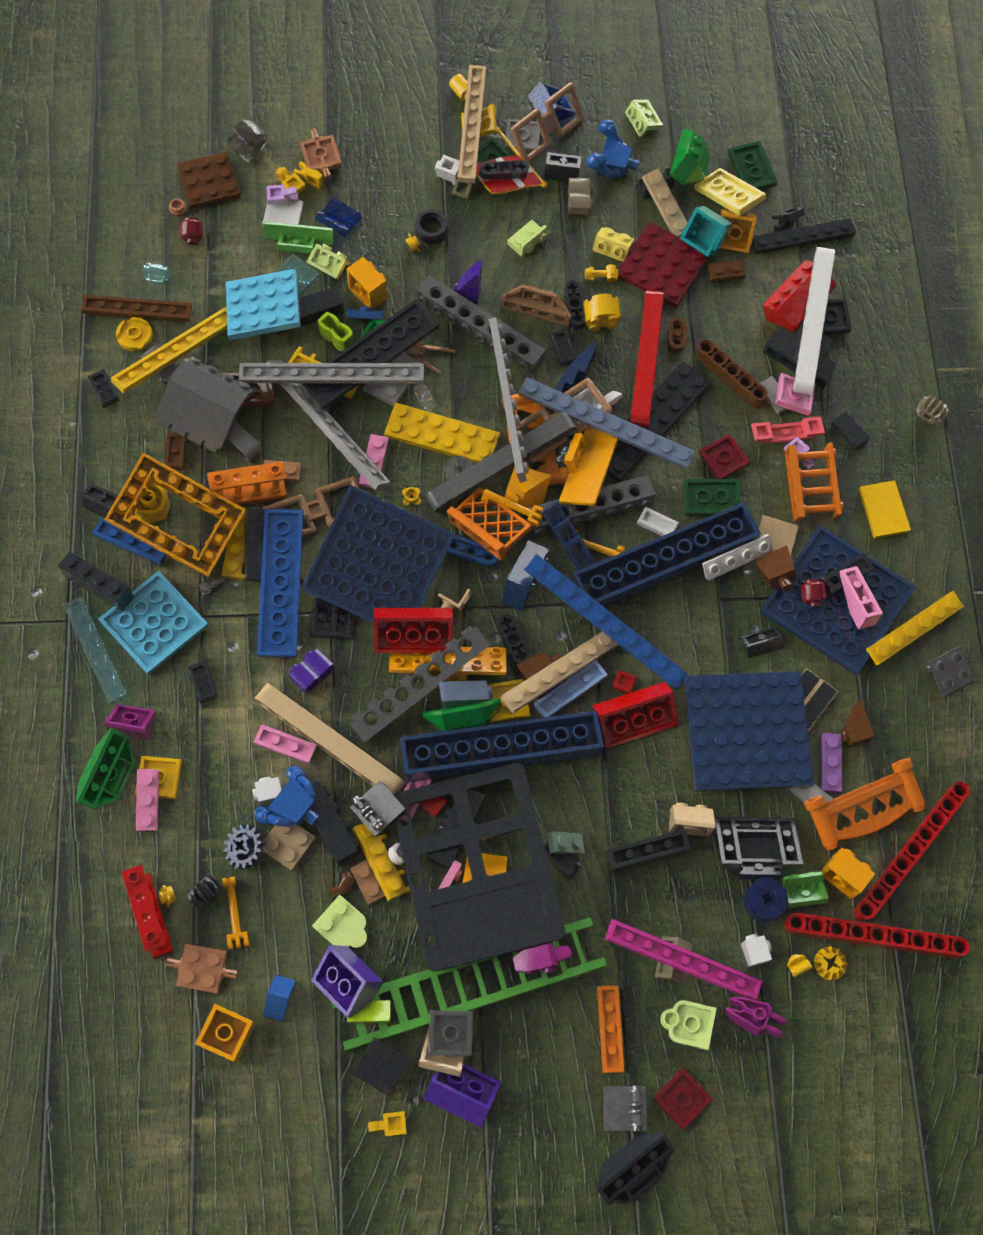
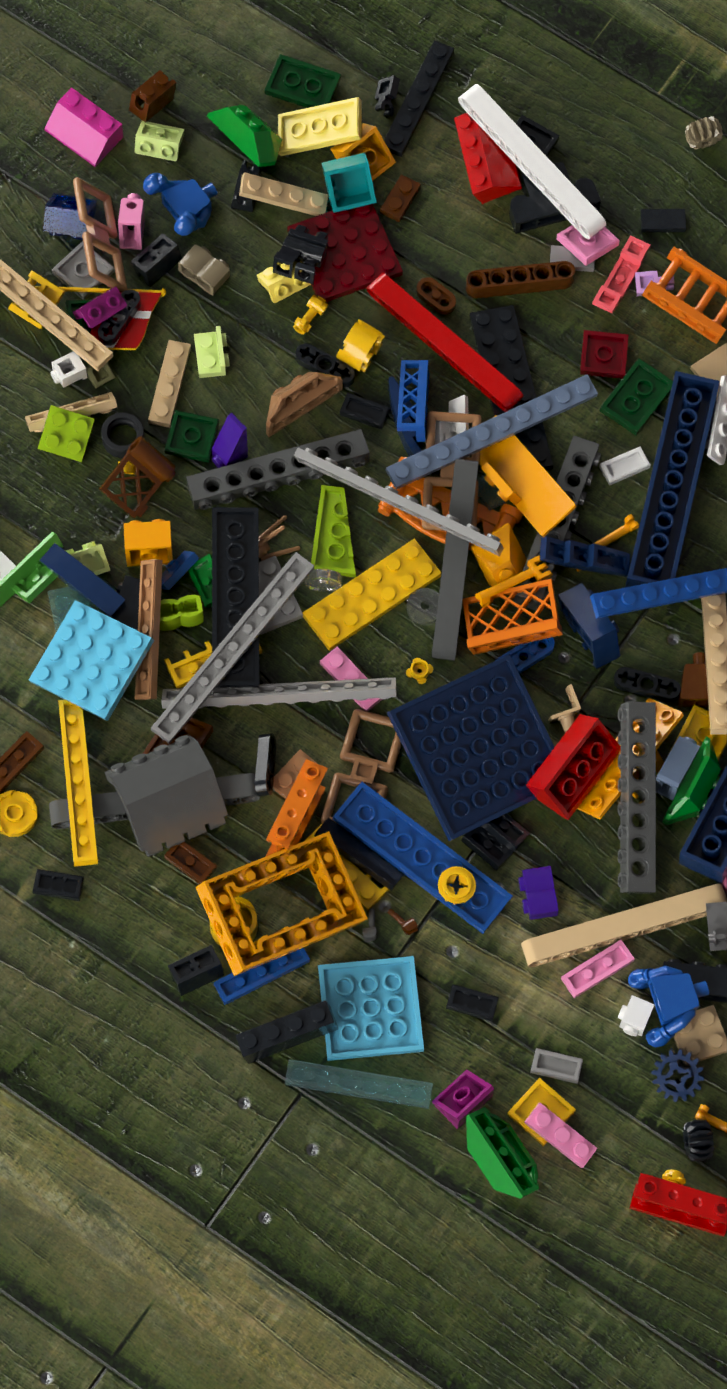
camera: 50 degrees left, 0 degrees up
clear blue plate [315,197,362,238] -> none
none -> tan plate [25,392,117,432]
none -> lime plate [37,405,95,462]
none -> dark blue slope [39,543,125,617]
none -> slope [45,87,123,167]
none -> magenta bracket [73,287,127,328]
none -> reddish brown piece [99,436,176,518]
none -> bright pink torso [118,193,144,250]
none -> reddish brown brick [129,70,177,123]
none -> medium nougat tile [135,559,163,700]
none -> tan plate [148,340,191,428]
none -> dark green plate [164,410,219,463]
none -> black beam [255,733,276,796]
none -> black hips [273,225,328,285]
none -> lime wing [311,485,356,578]
none -> reddish brown hand [387,909,418,935]
none -> blue fence [397,360,429,442]
none -> yellow gear [437,866,476,905]
none -> light grey tile [530,1048,583,1084]

